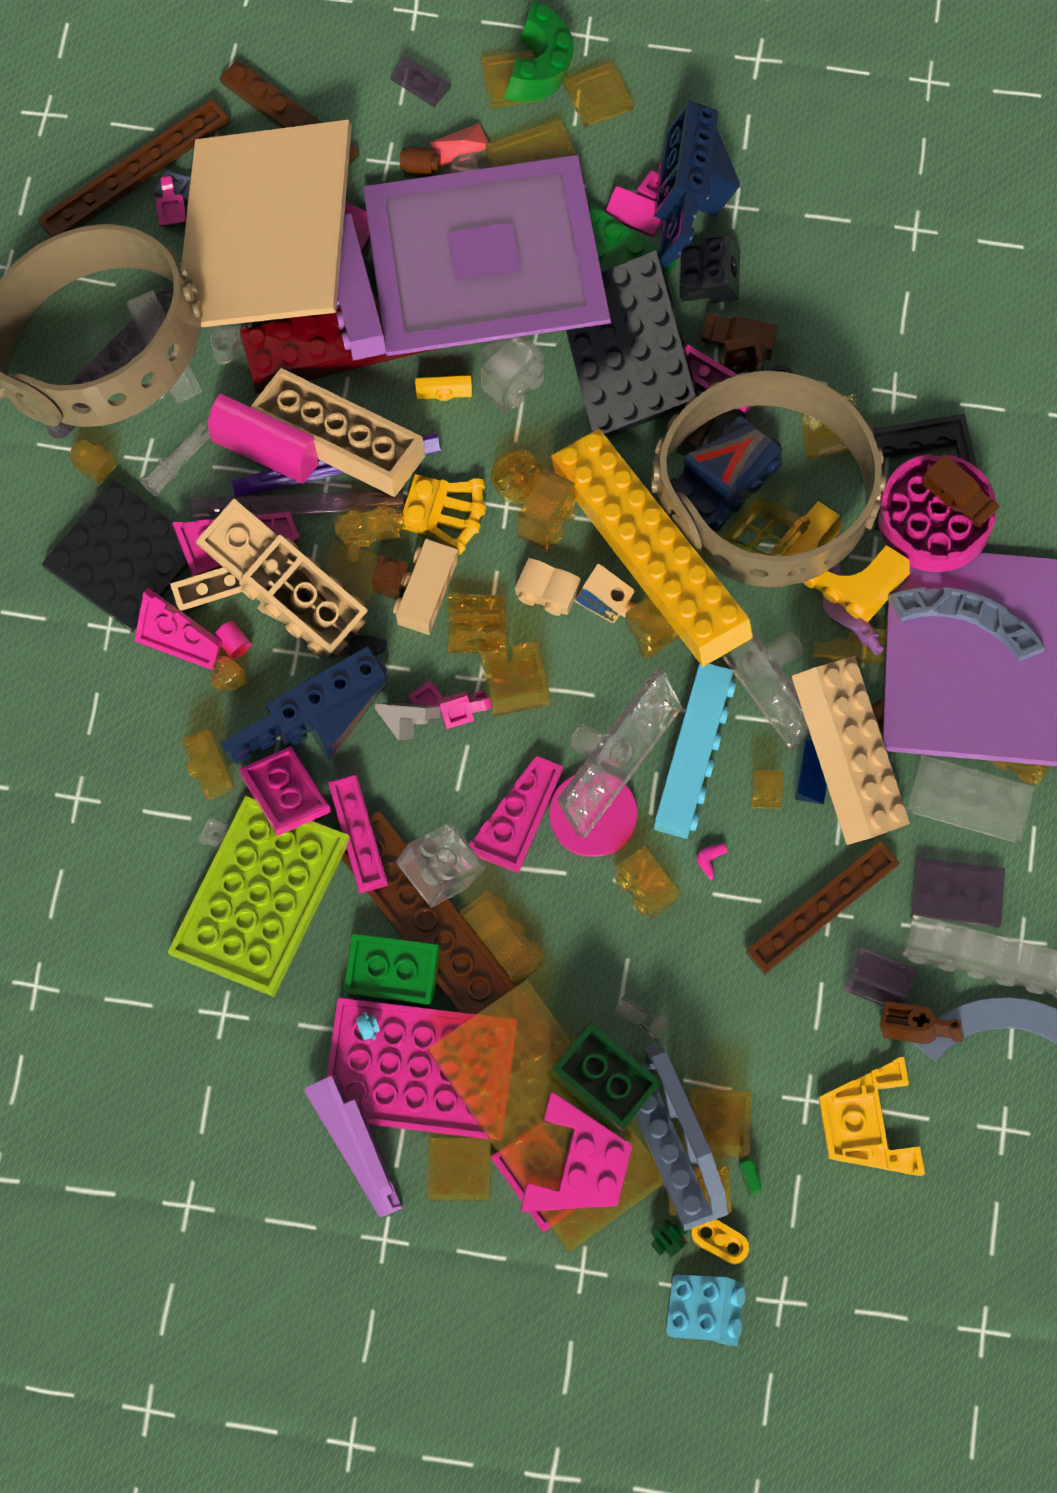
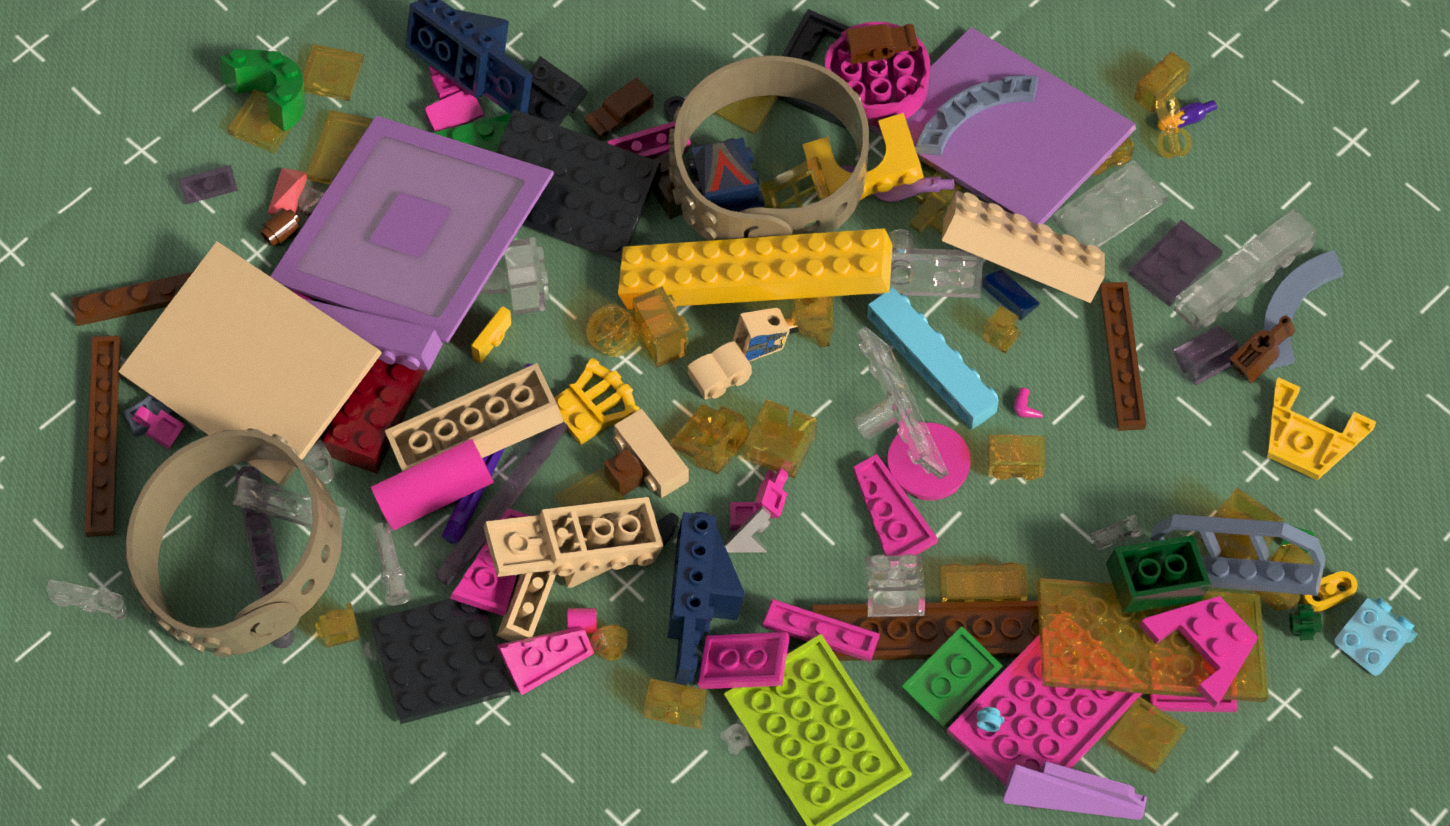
camera: 55 degrees left, 10 degrees down
clear yellow brick [335,506,405,562] -> none
reddish brown bracket [720,335,767,374] -> none

